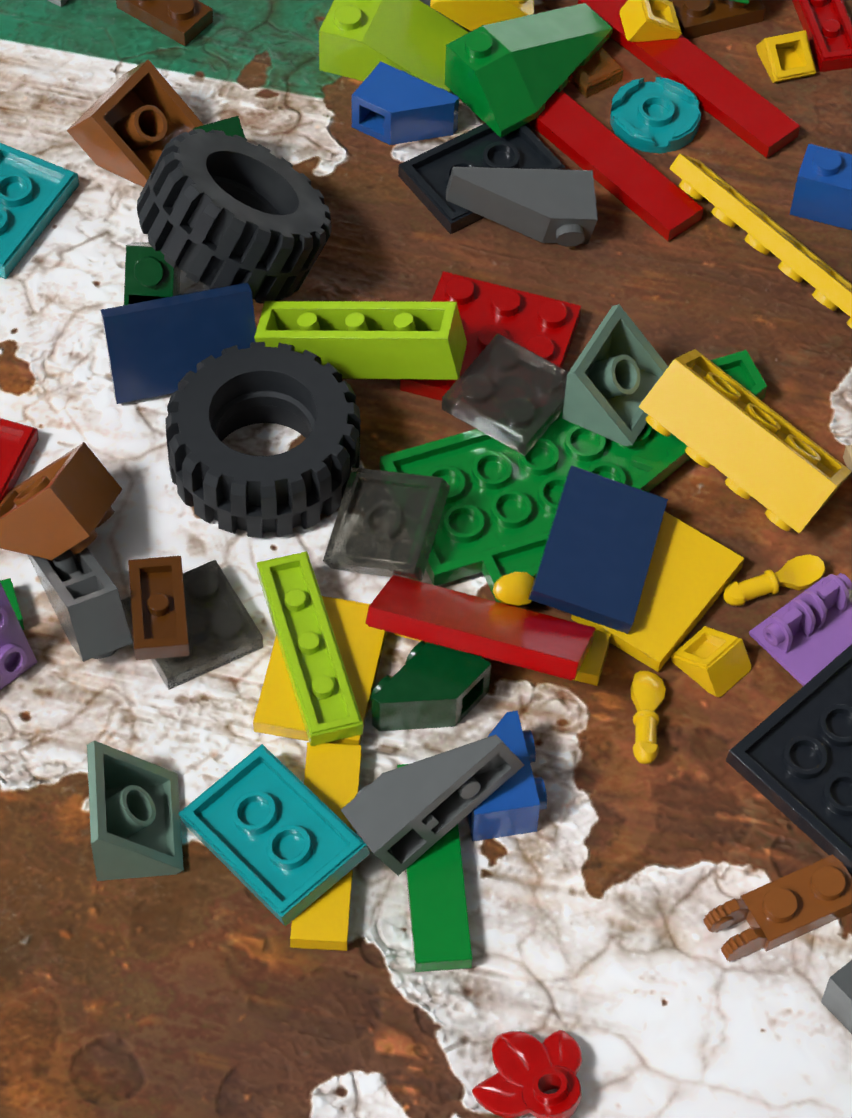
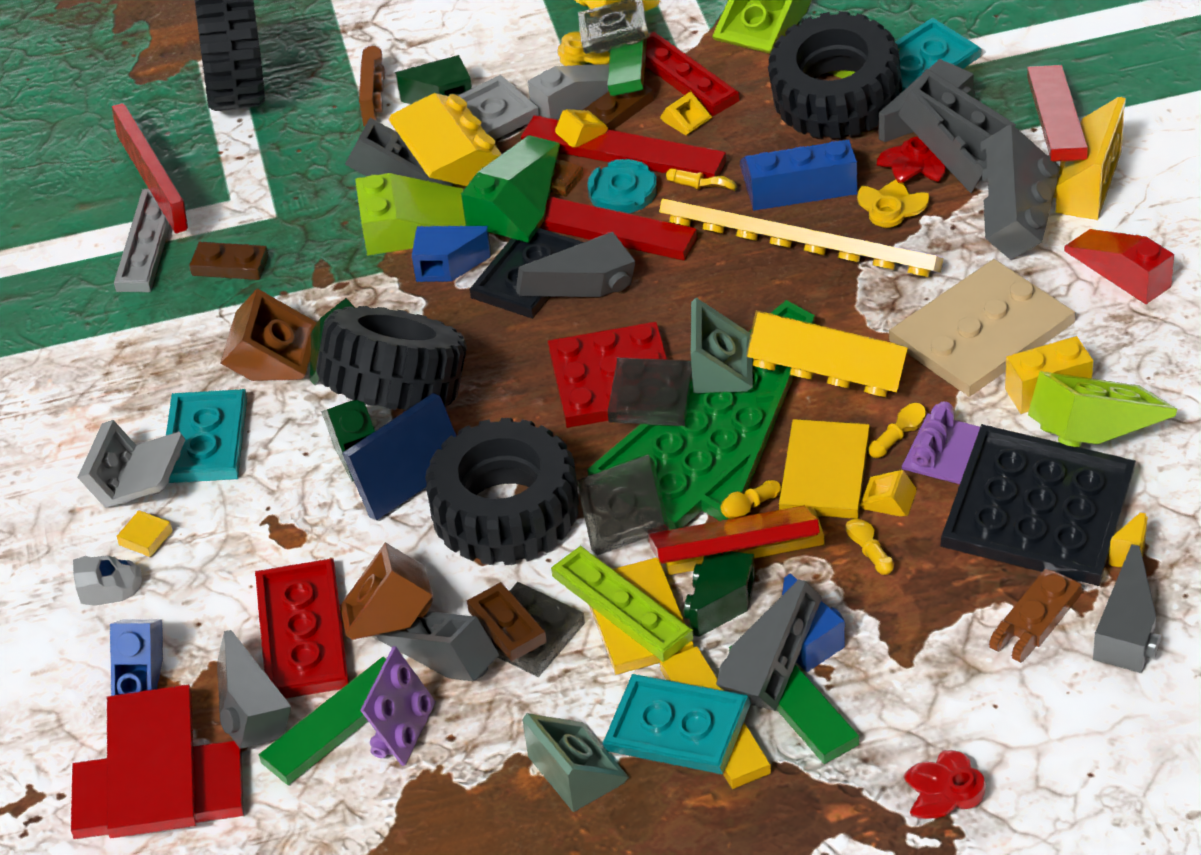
camera: 20 degrees left, 10 degrees down
lime brick [254,301,467,380] -> none
dark blue tile [529,465,668,634] -> none
none -> yellow piece [666,169,737,191]

